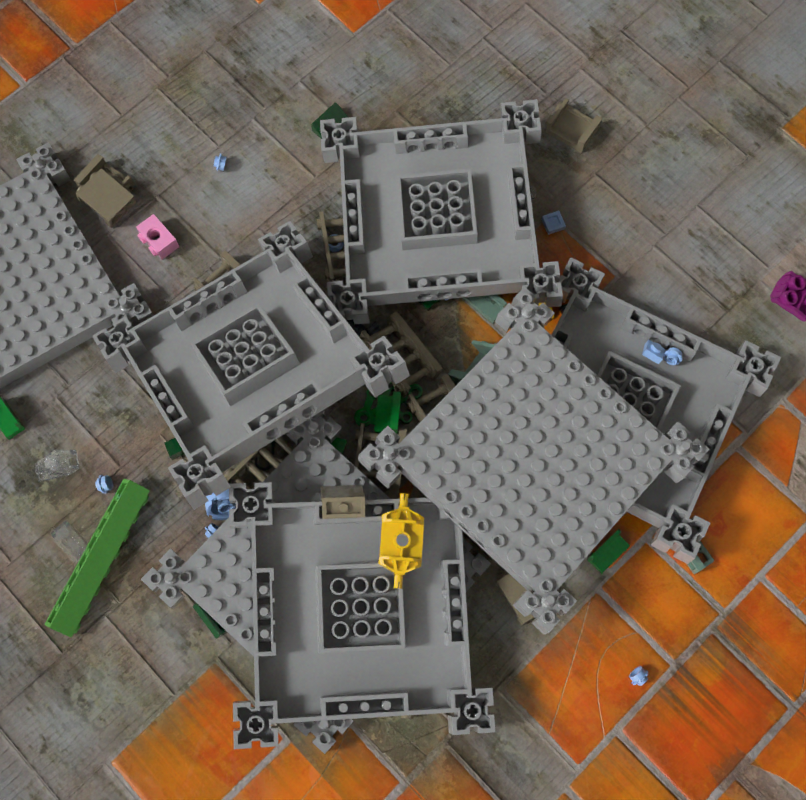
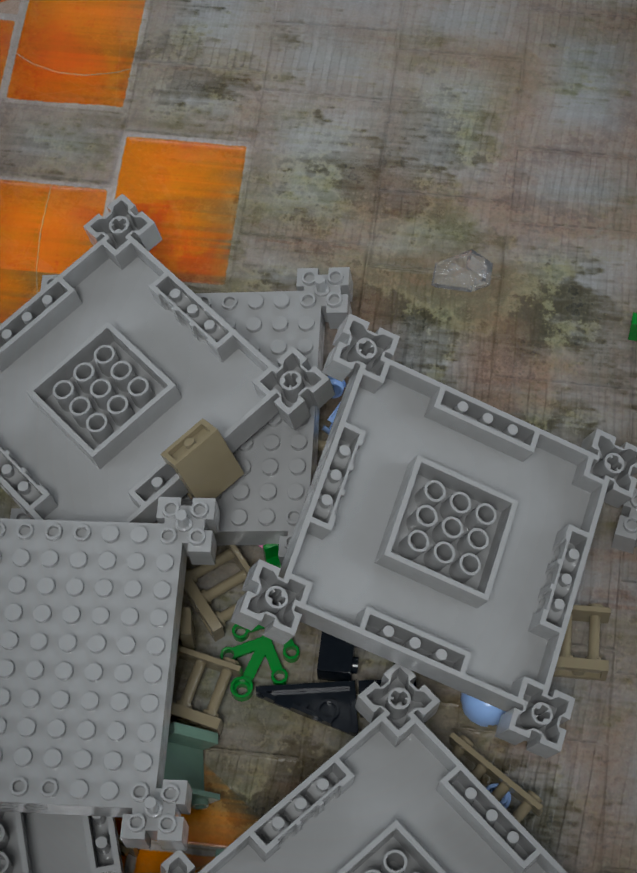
camera: 145 degrees right, 10 degrees down
clear slope [35,450,79,482] -> none
bright green brick [44,479,150,638] -> none
light blue plate [95,475,113,494] -> none
dark tan fence [359,312,443,398] -> none
green panel [374,391,401,434] -> none
yellow plate [378,493,424,589] -> none

